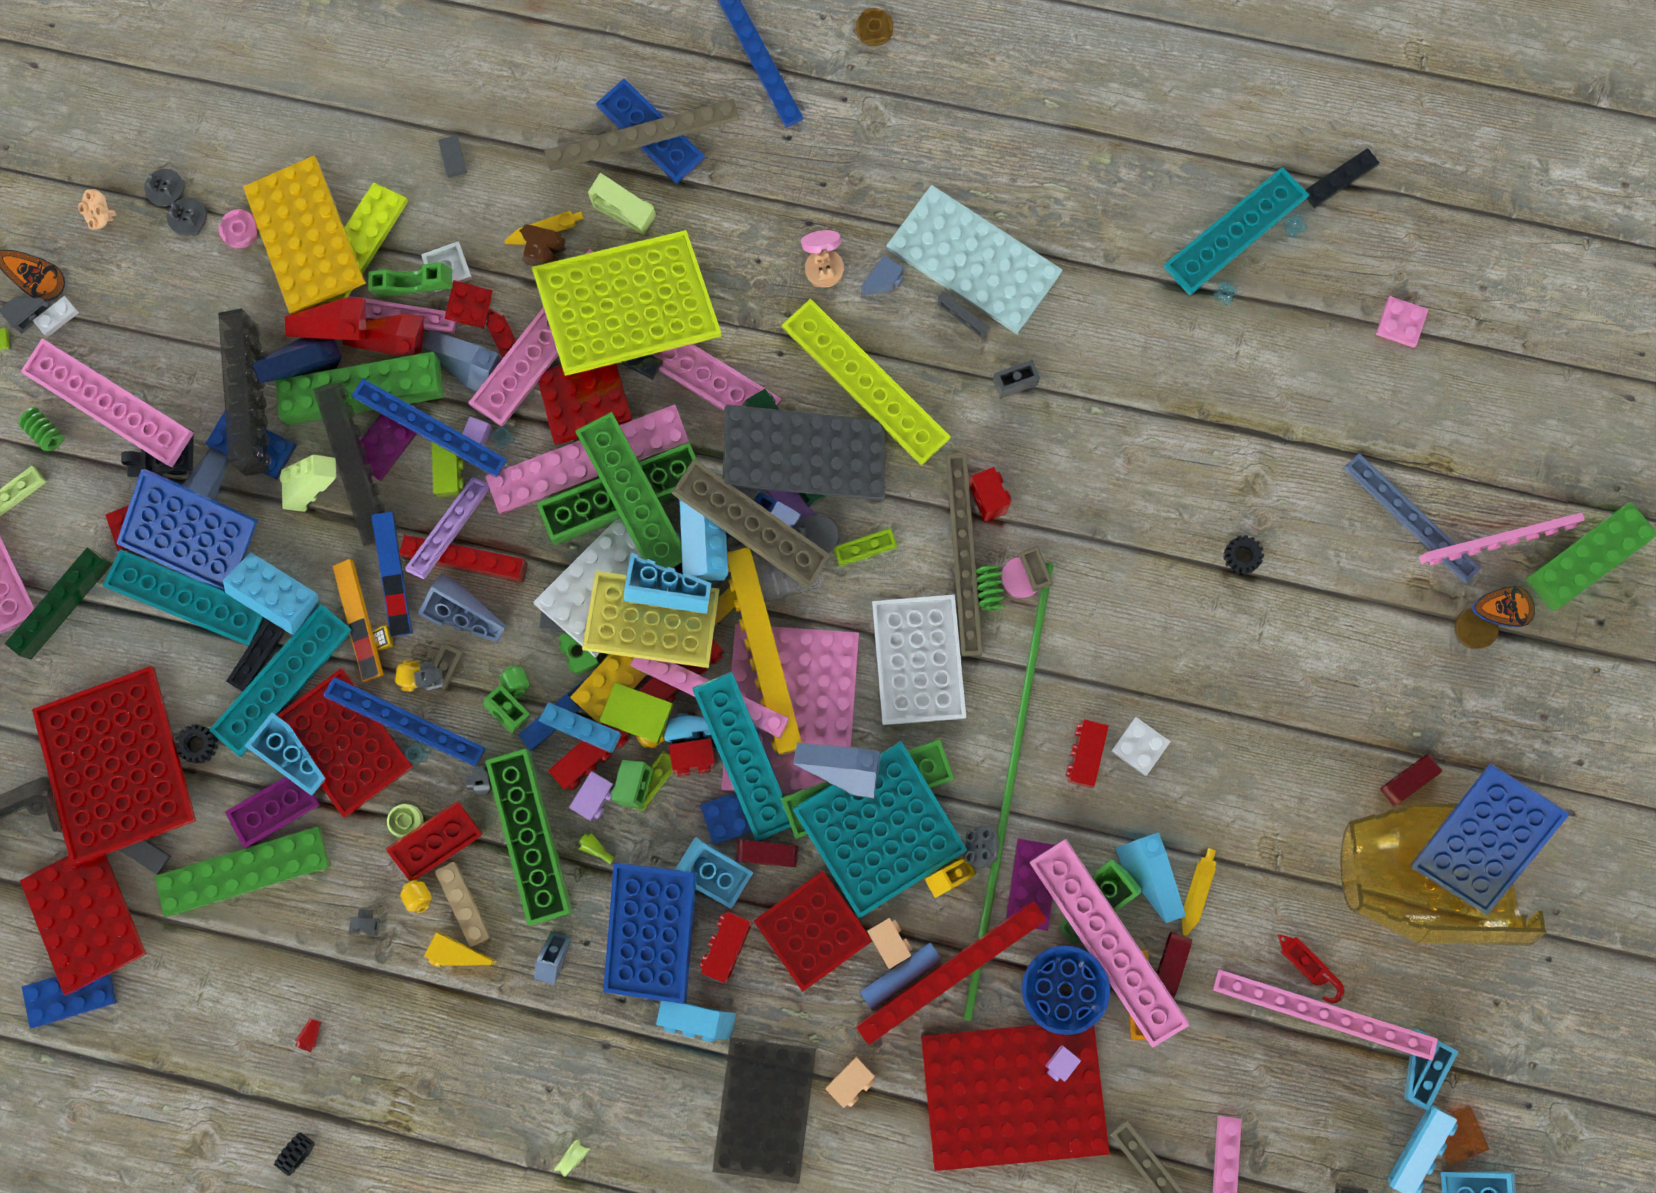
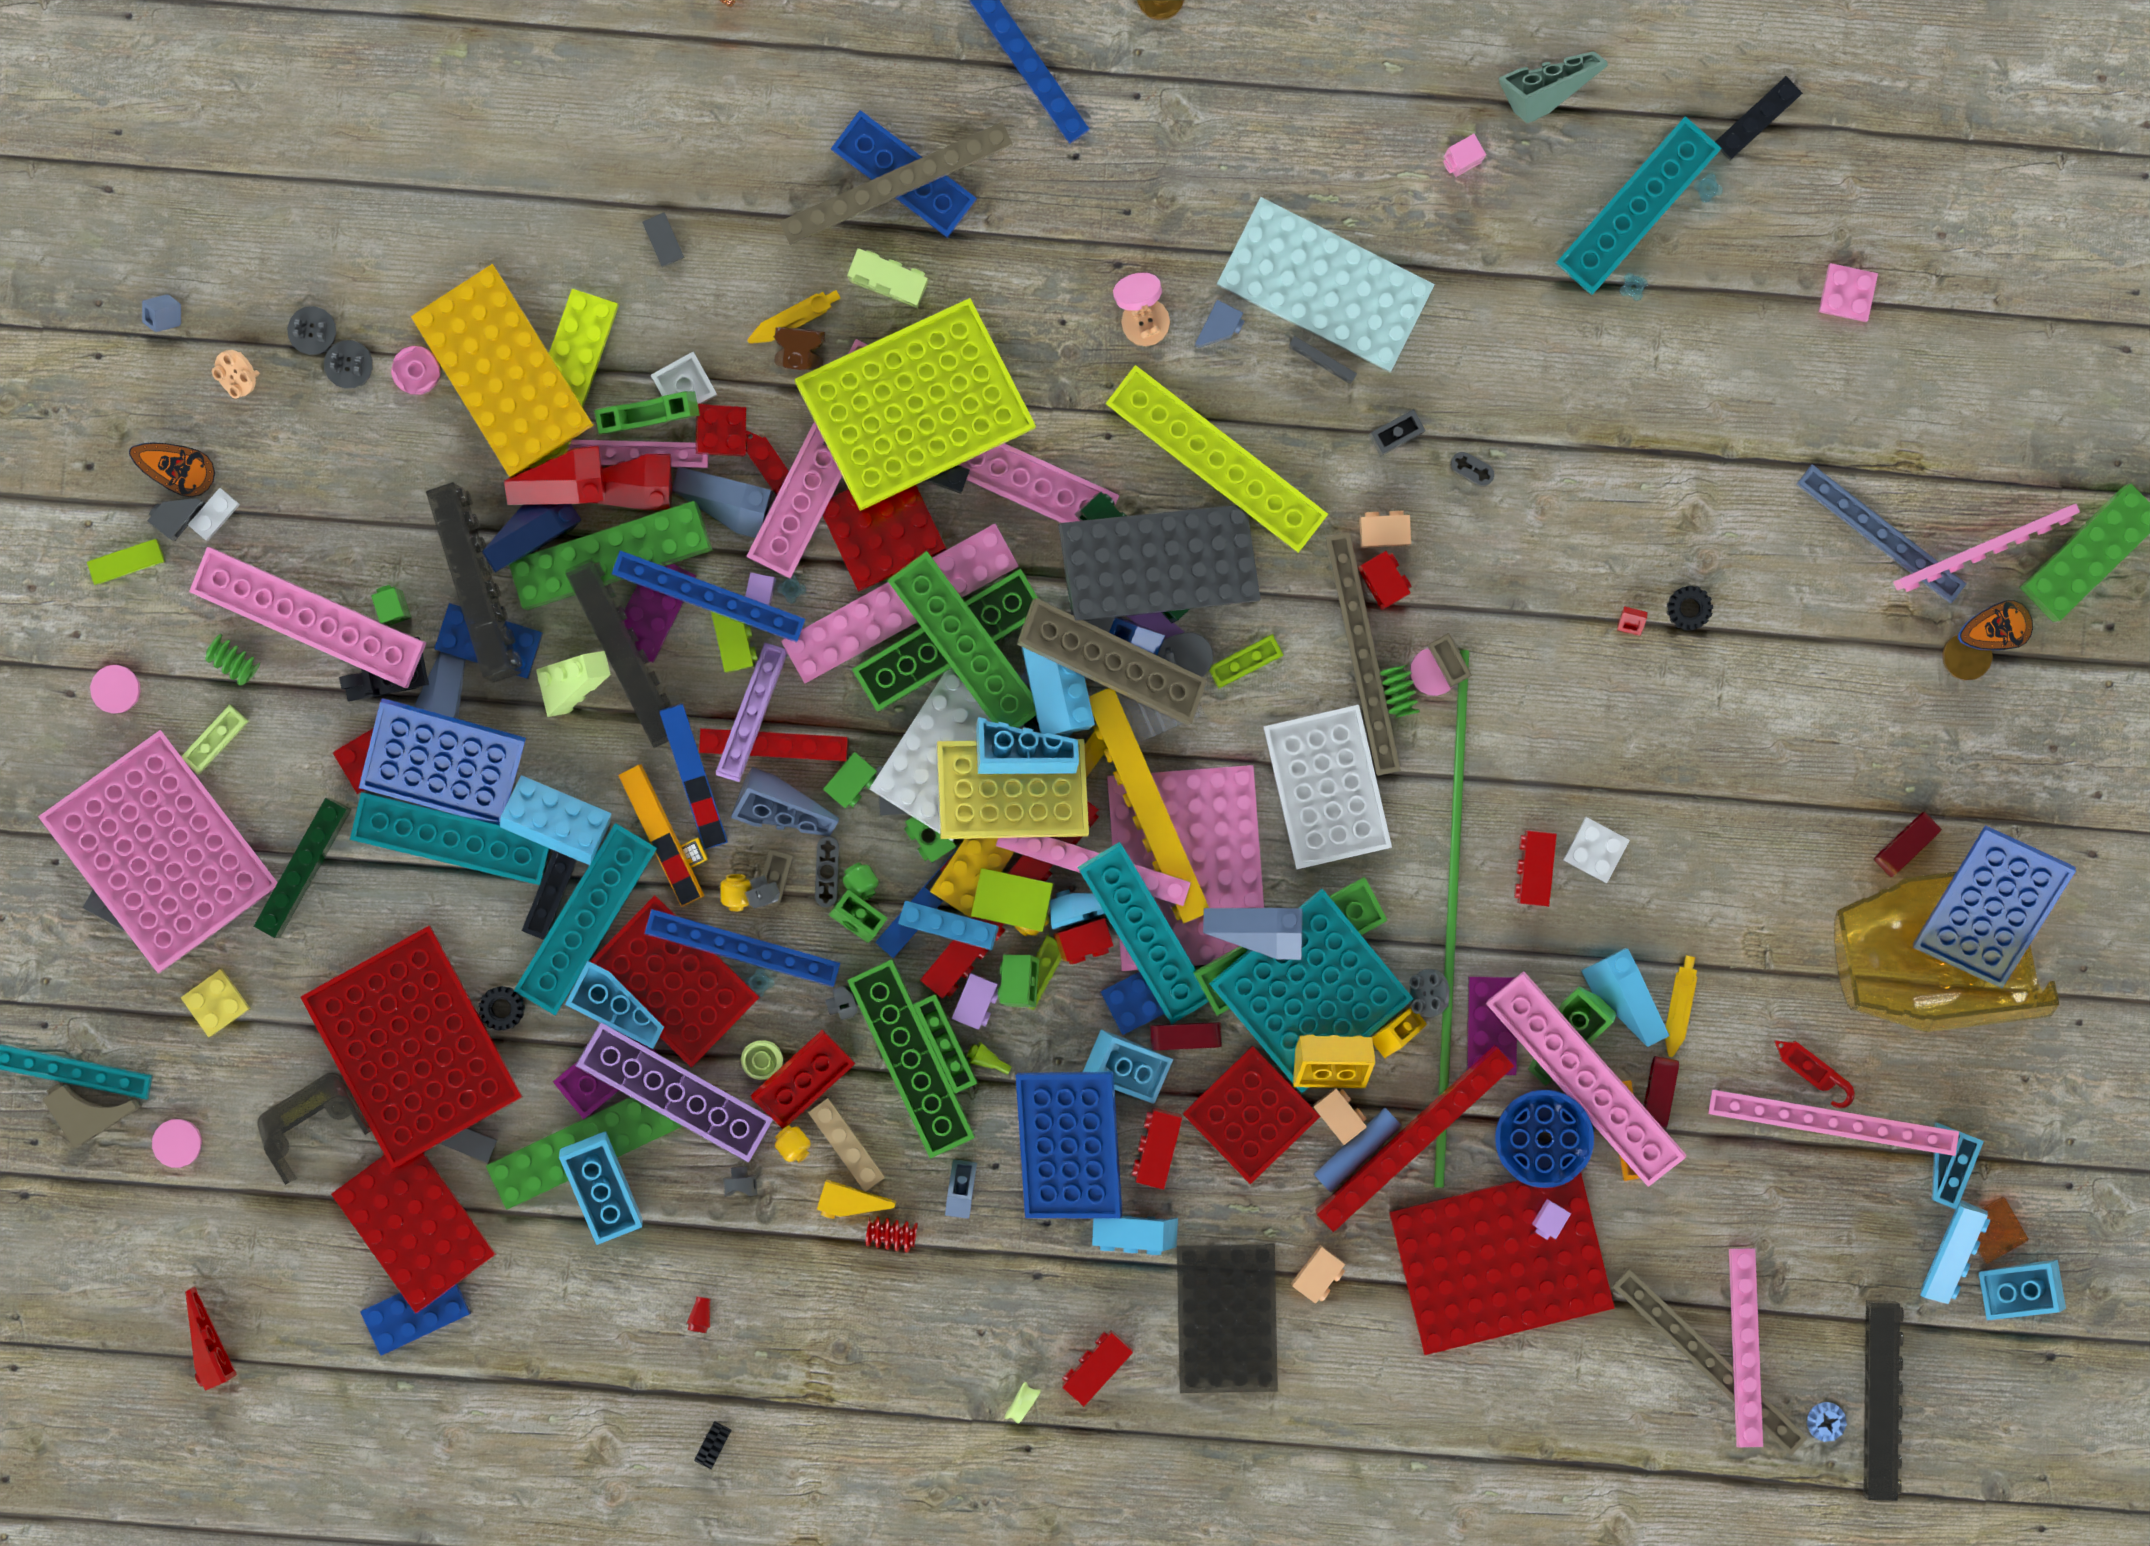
camera: 20 degrees left, 10 degrees up
none -> sand blue panel [142,294,181,332]
none -> bright green brick [371,585,412,626]
none -> medium azure brick [559,1131,643,1245]
none -> lavender brick [575,1023,773,1162]
none -> dark grey beam [815,836,840,907]
none -> bright green brick [823,752,877,808]
none -> red piece [865,1216,918,1253]
none -> bright green brick [913,993,978,1094]
none -> red brick [1062,1330,1133,1407]
none -> yellow slope [1293,1035,1375,1088]
none -> light nougat brick [1359,511,1411,548]
none -> bright pink brick [1443,134,1486,177]
none -> dark grey beam [1450,452,1494,486]
none -> sand green wedge [1499,51,1608,123]
none -> plate [1617,606,1648,636]

